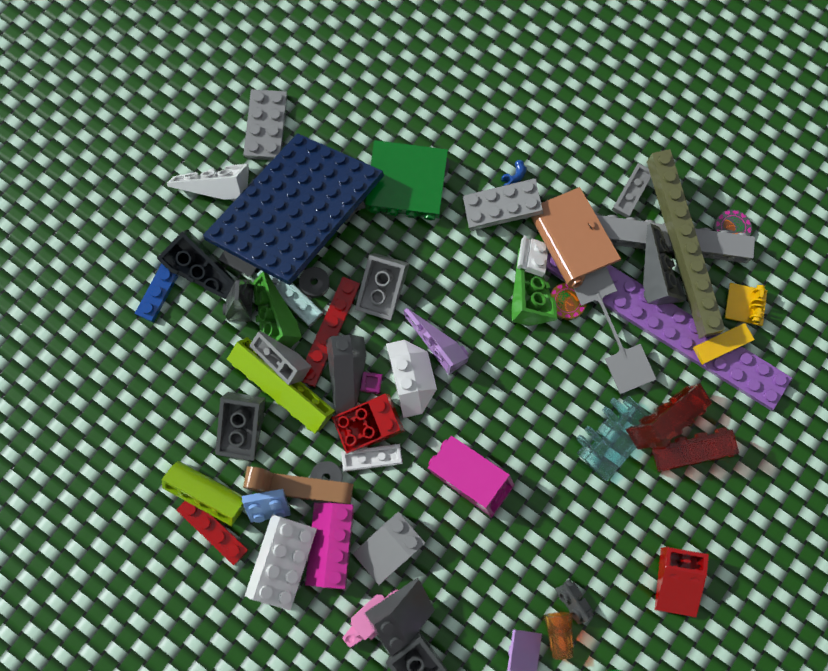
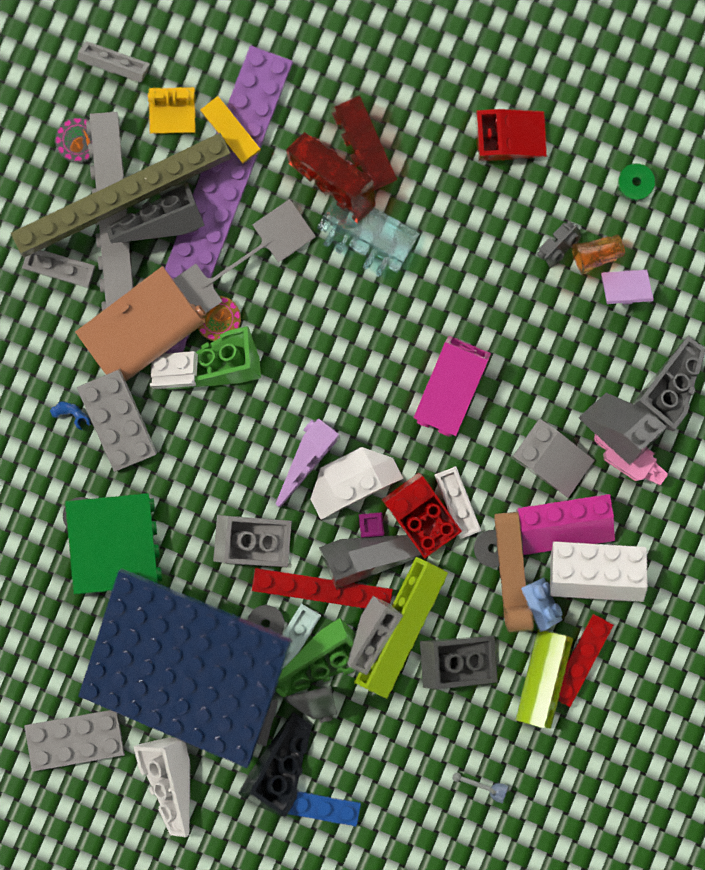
camera: 95 degrees left, 10 degrees up
none -> light grey plate [77,41,150,82]
none -> hinge [452,773,508,803]

